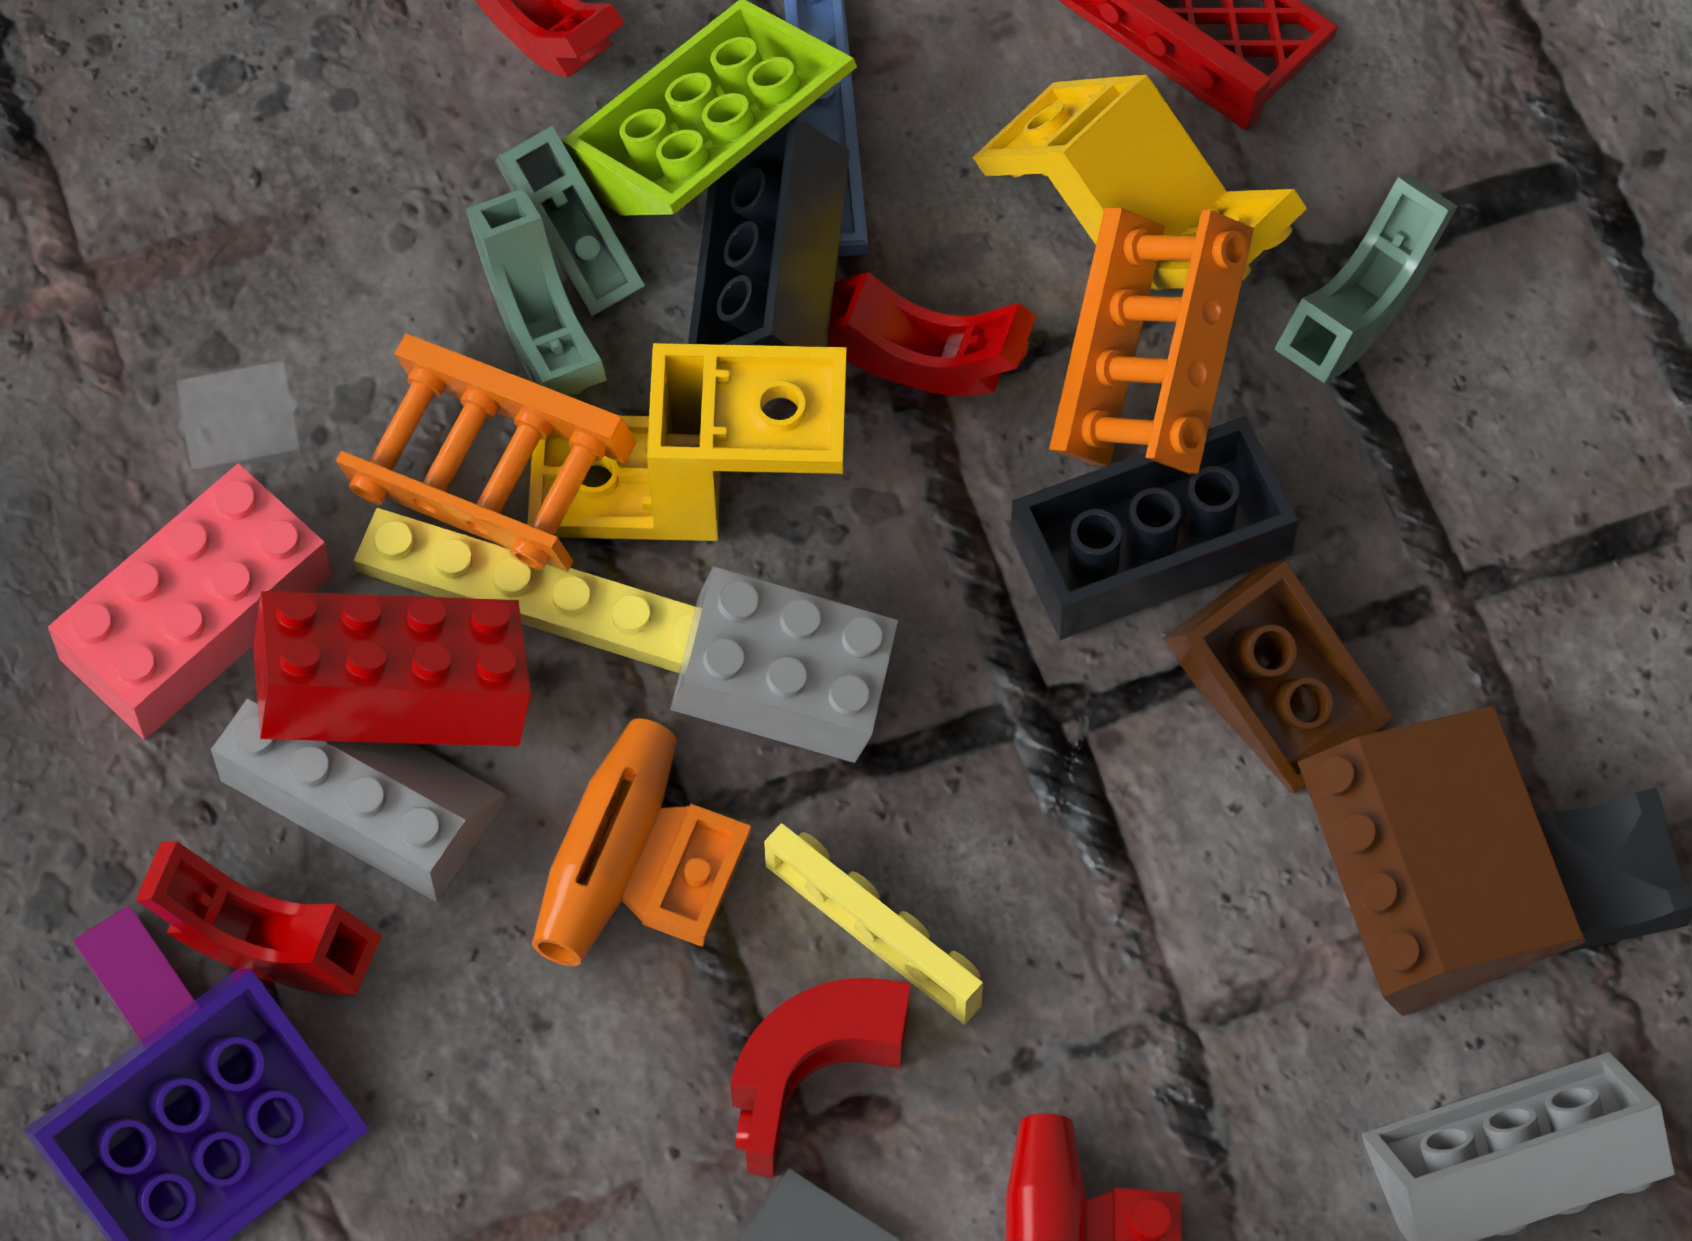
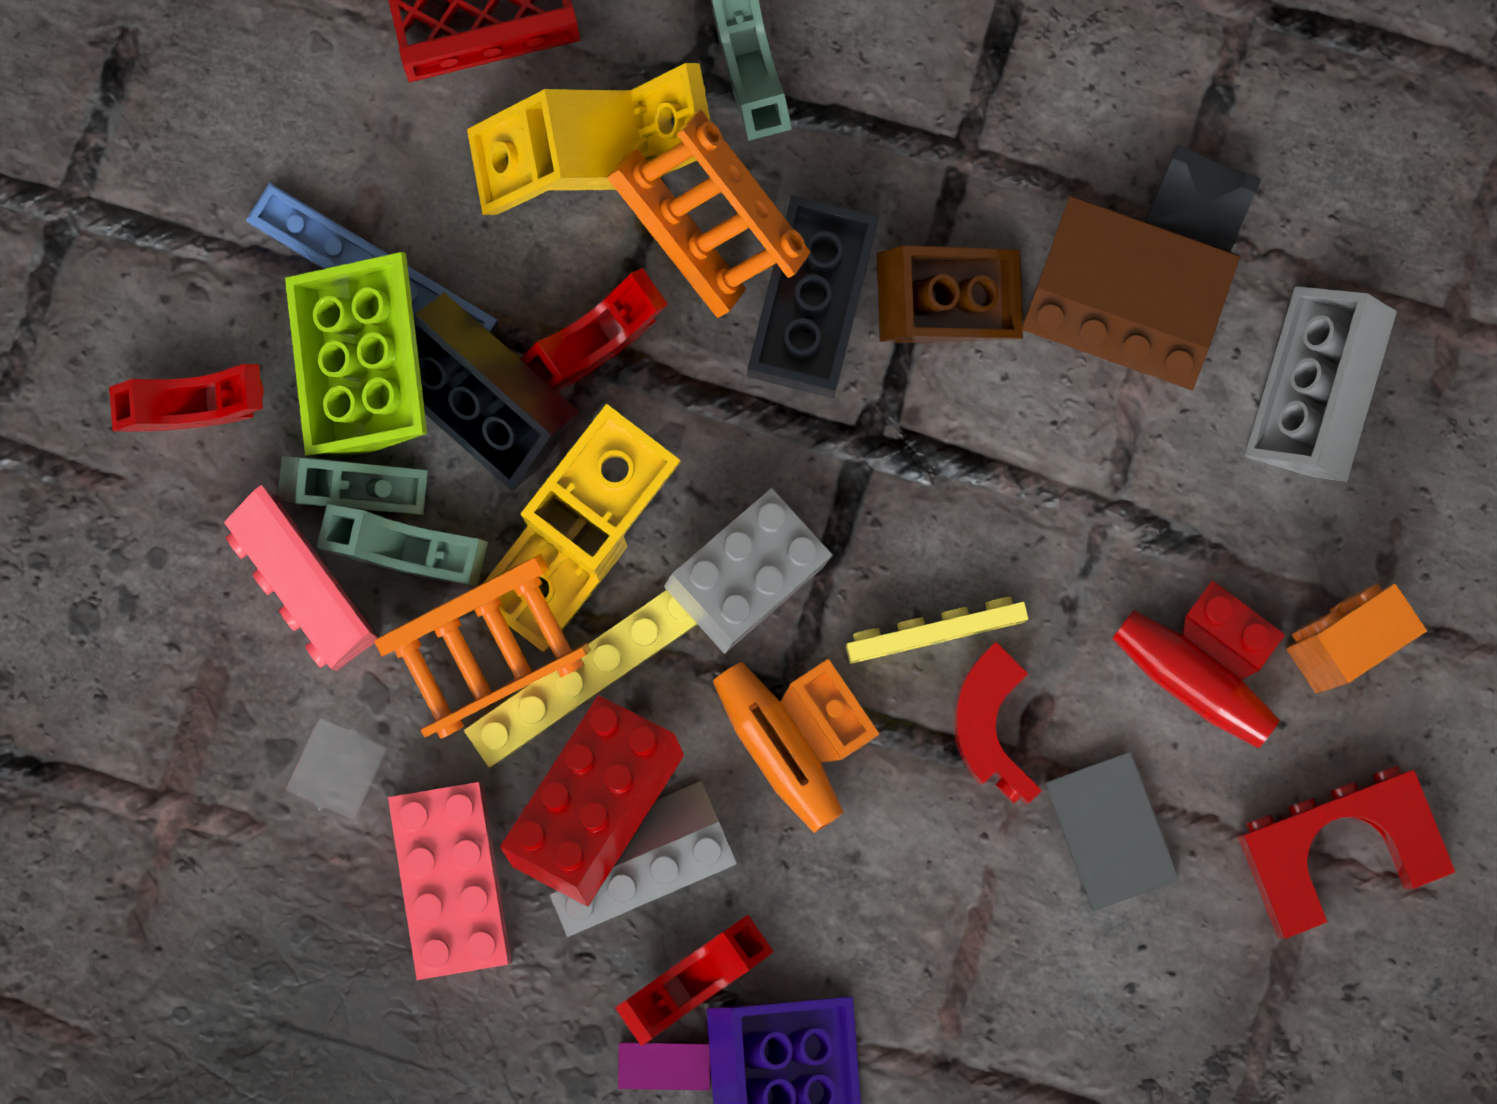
camera: 55 degrees left, 20 degrees up
none -> coral slope [224,485,378,671]

